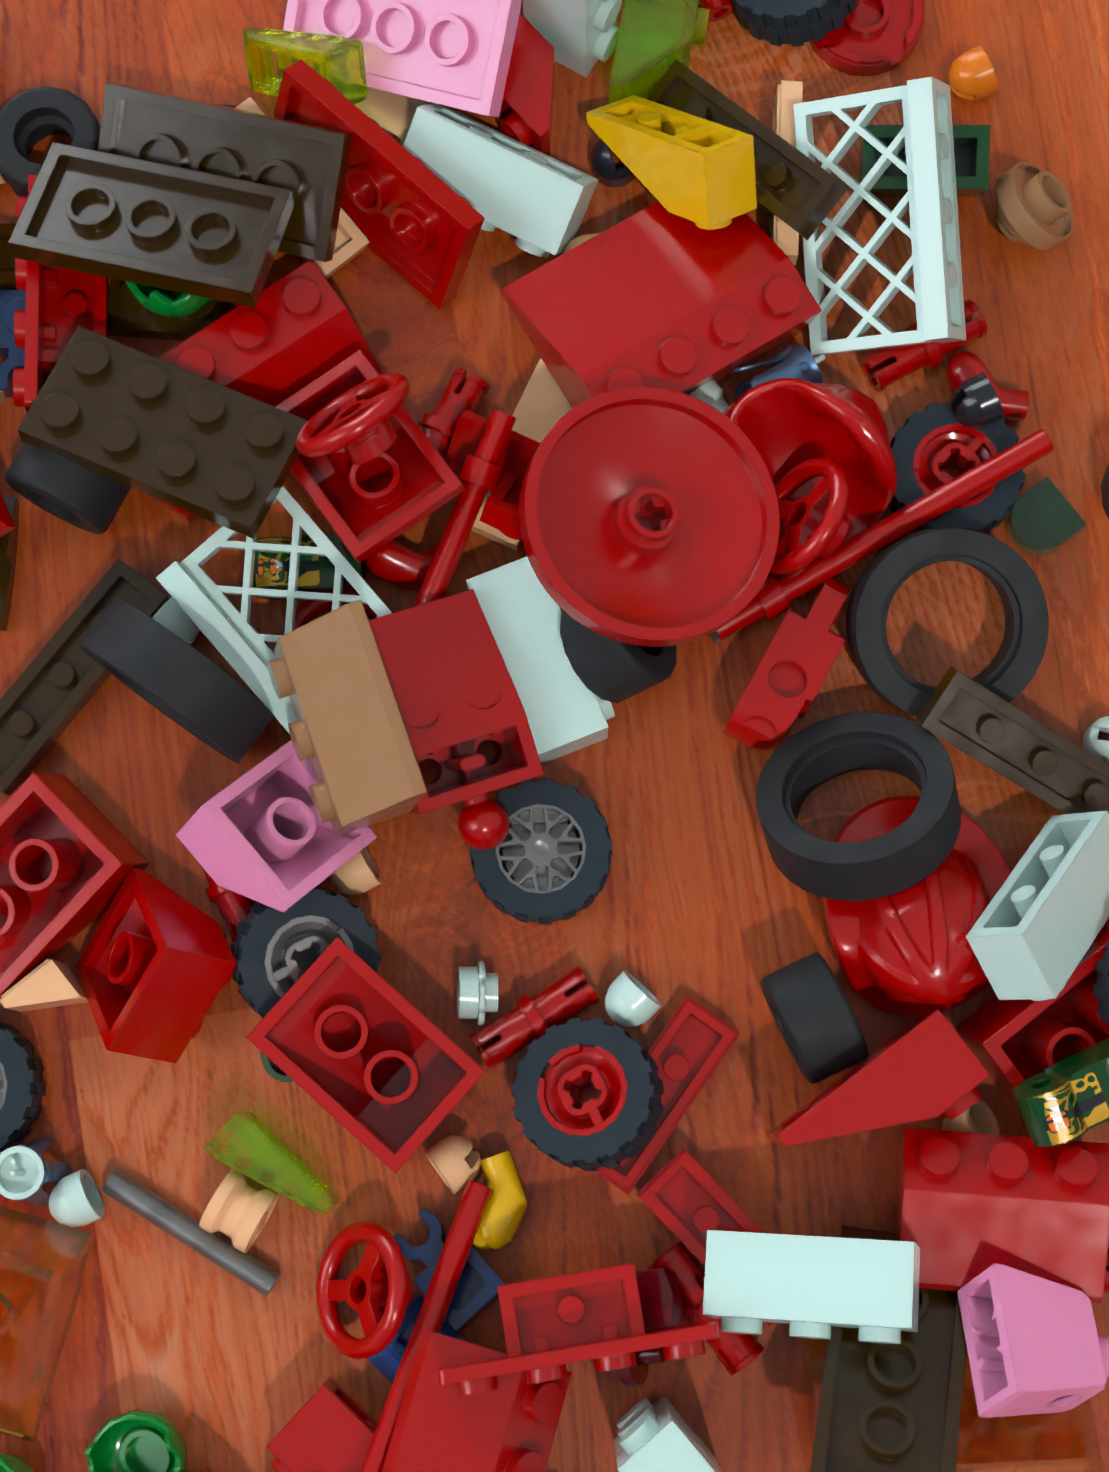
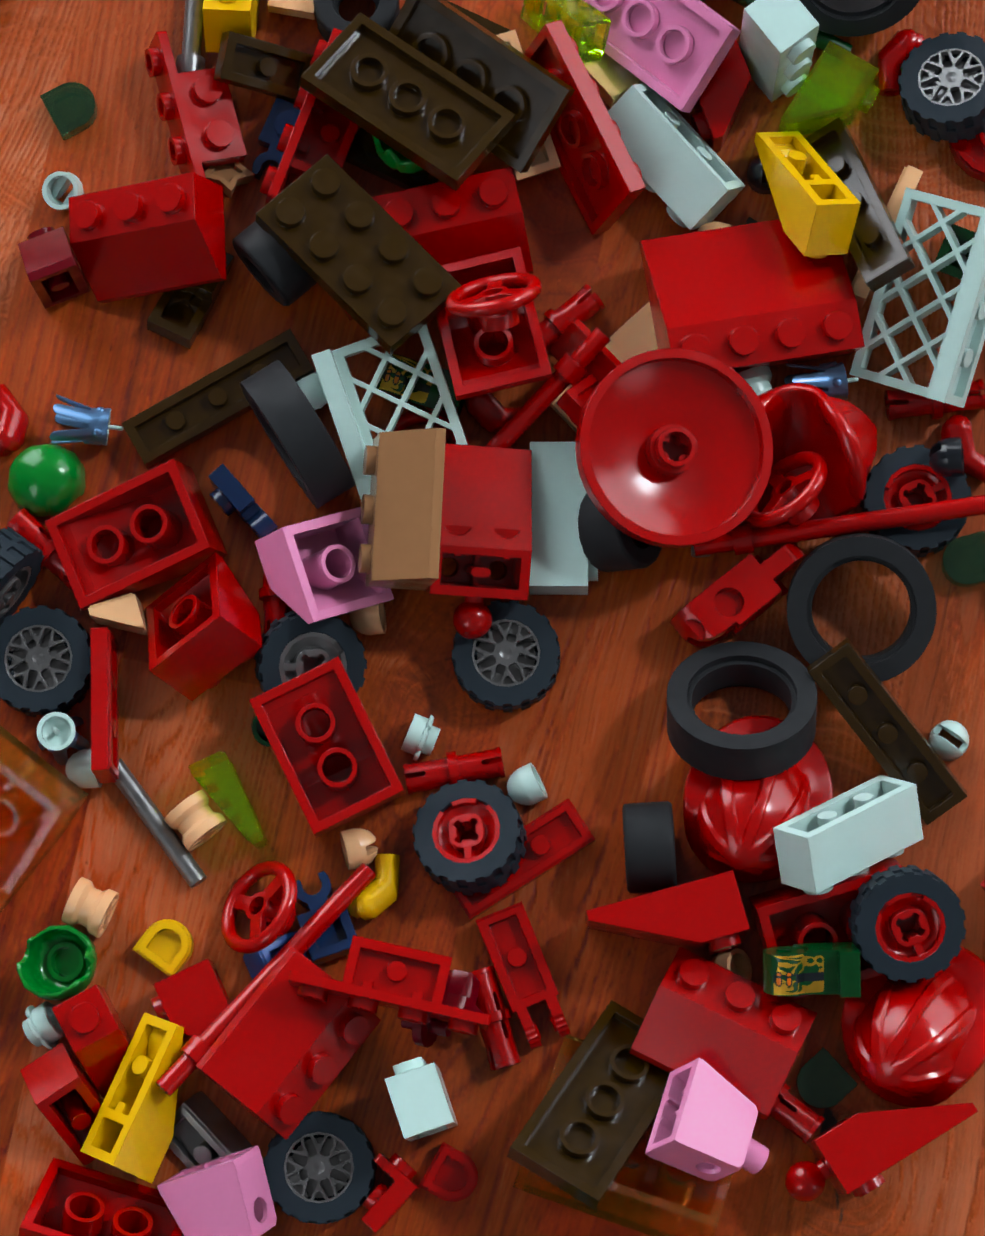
camera: 25 degrees right, 0 degrees up
light aqua brick [702,1230,920,1344] -> none
none -> light nougat wheel [62,877,119,938]
none -> red tile [90,627,119,783]
none -> yellow tile [132,919,194,976]
none -> dark blue plate [208,464,278,539]

